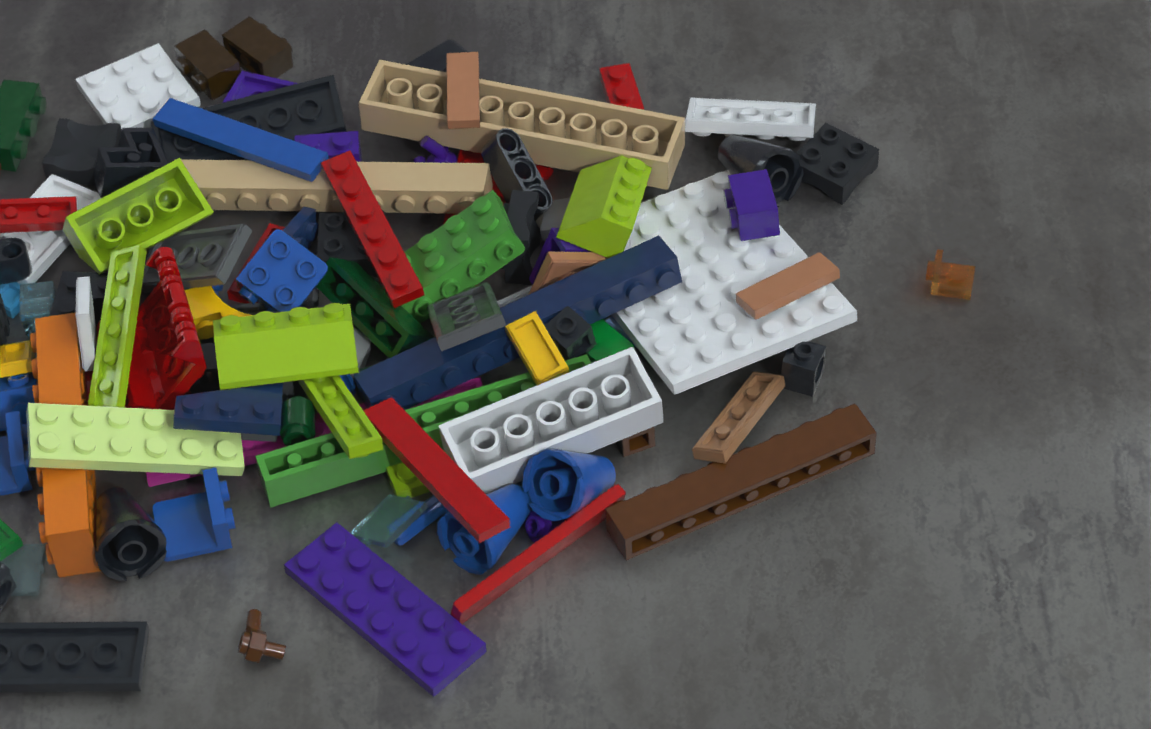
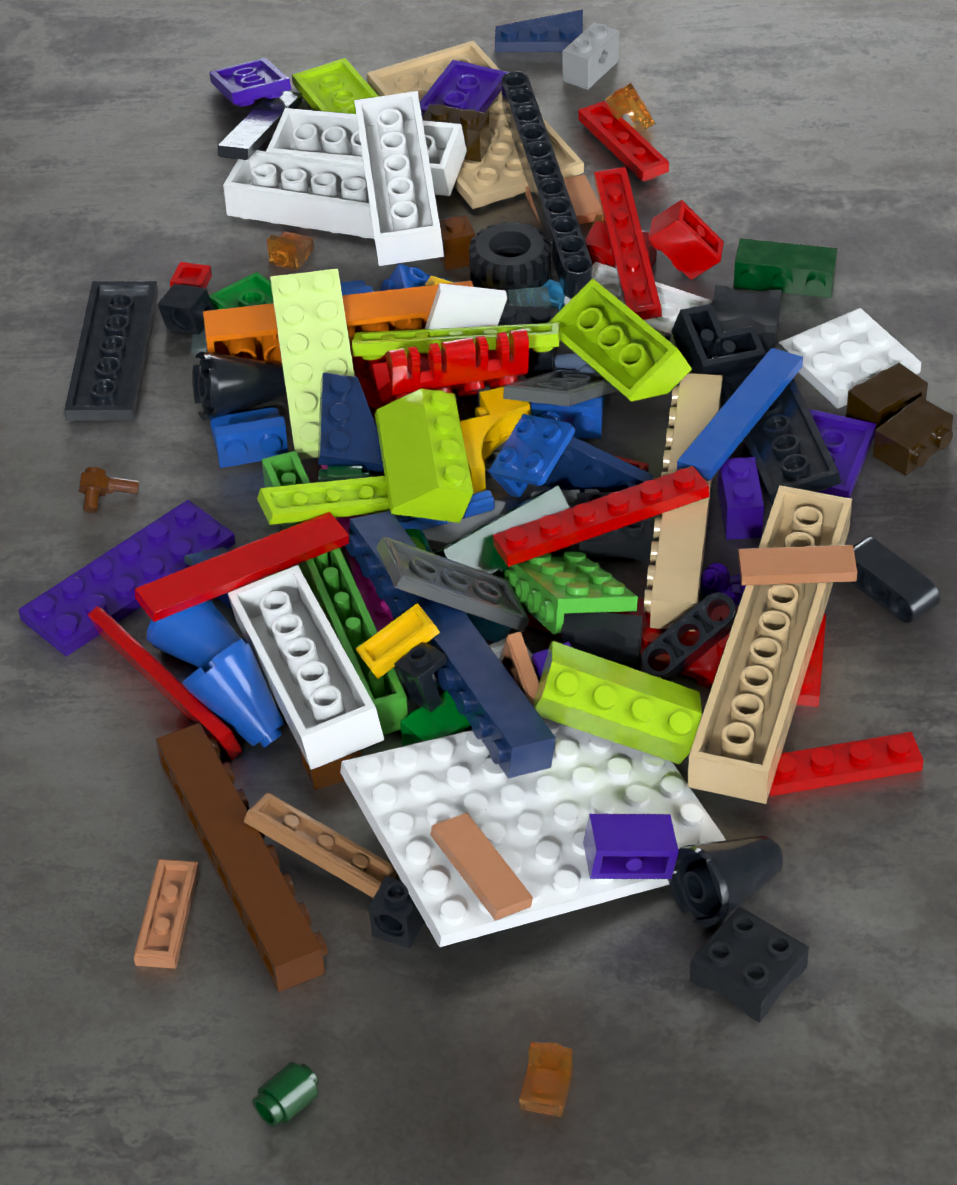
camera: 90 degrees right, 5 degrees down
white plate [685,98,816,141] -> none
none -> nougat tile [134,859,200,969]
none -> dark green brick [252,1062,319,1127]

